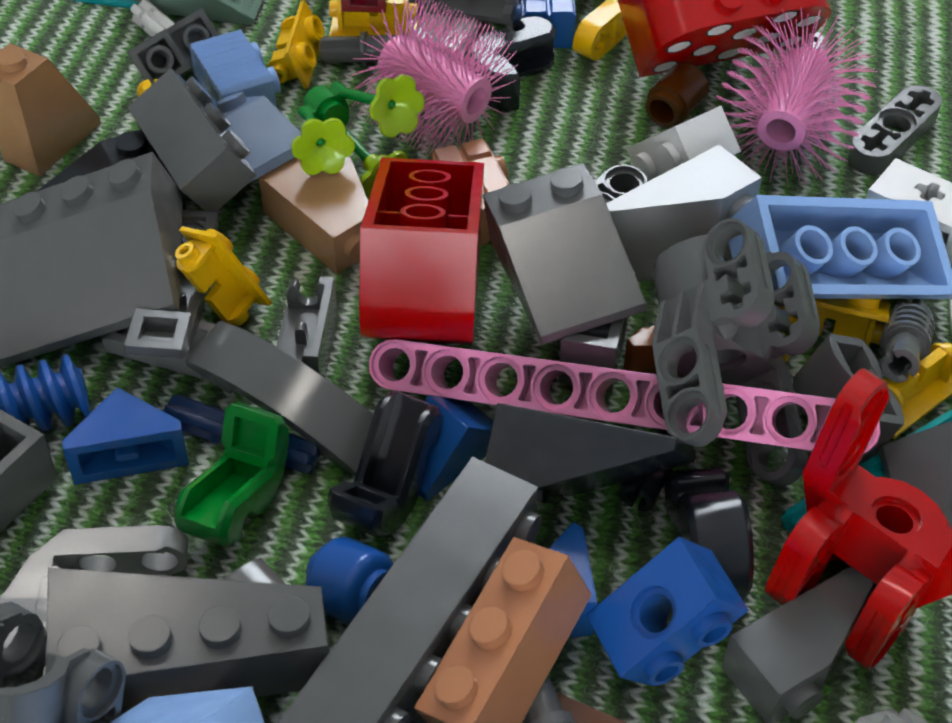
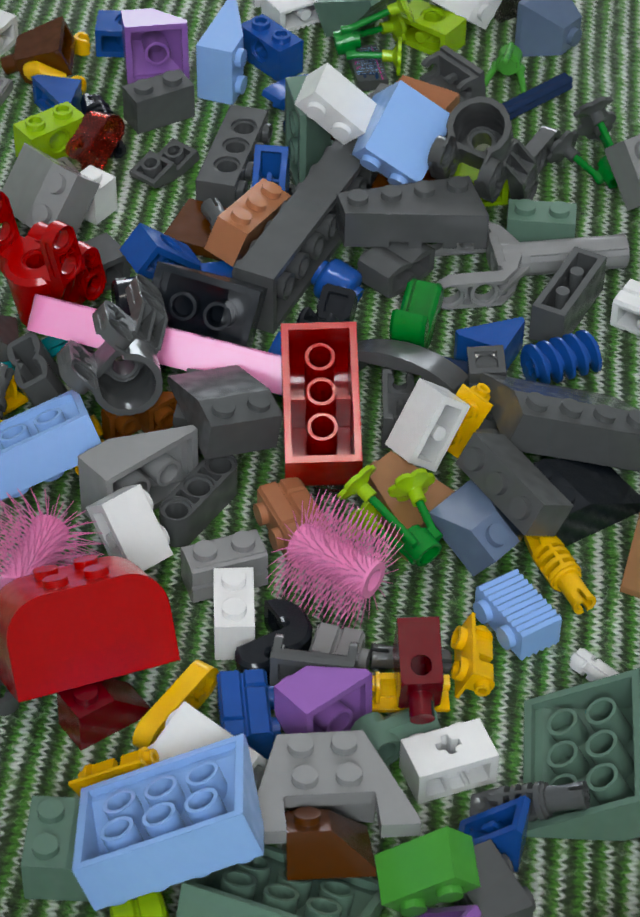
camera: 175 degrees right, 5 degrees down
dark grey slope [127,8,219,85] -> none
none -> light grey brick [180,529,268,603]
none -> white brick [213,567,255,660]
none -> white brick [385,378,470,472]

